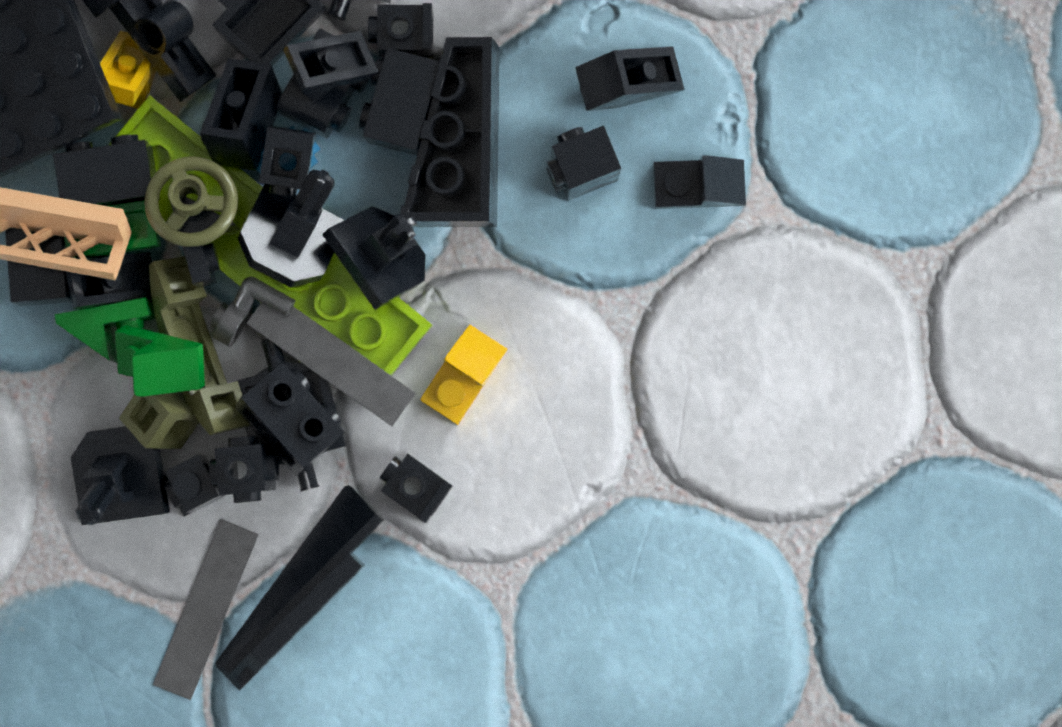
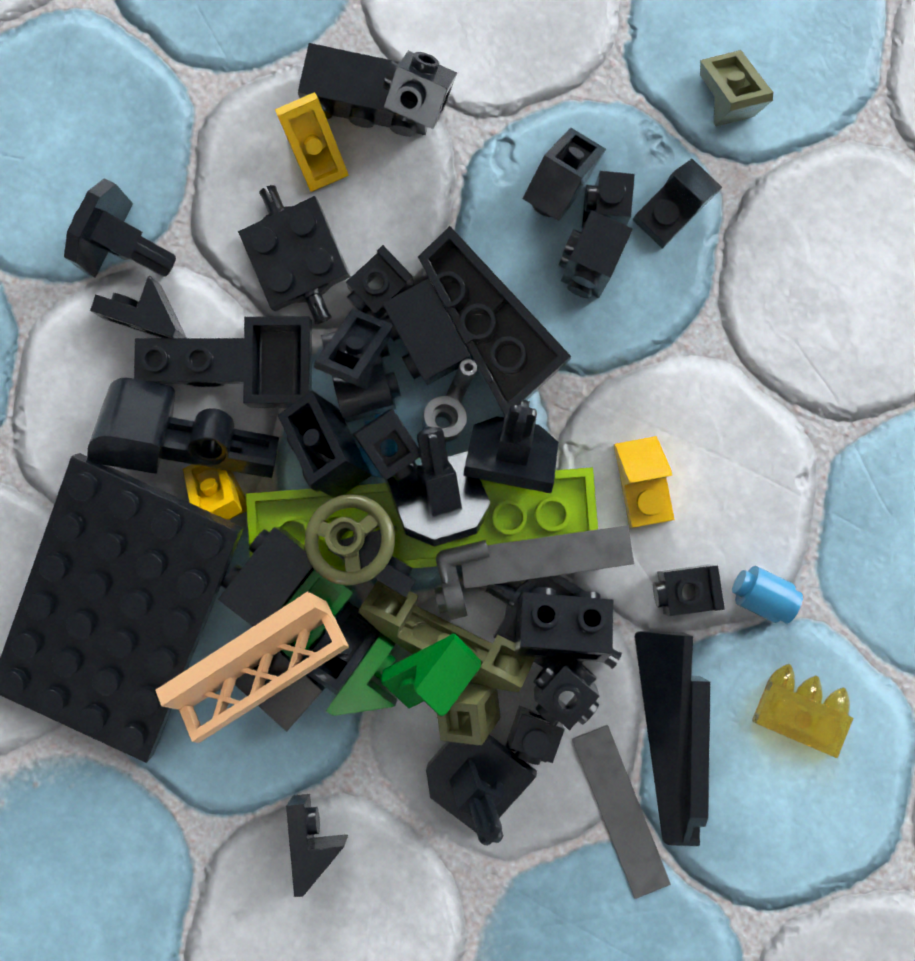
camera: 40 degrees left, 0 degrees up
none -> flat silver plate [421,359,477,442]
none -> black brick [581,171,635,228]
none -> olive slope [700,50,774,126]
none -> dark azure brick [732,566,803,624]
none -> clear yellow plate [752,664,854,758]

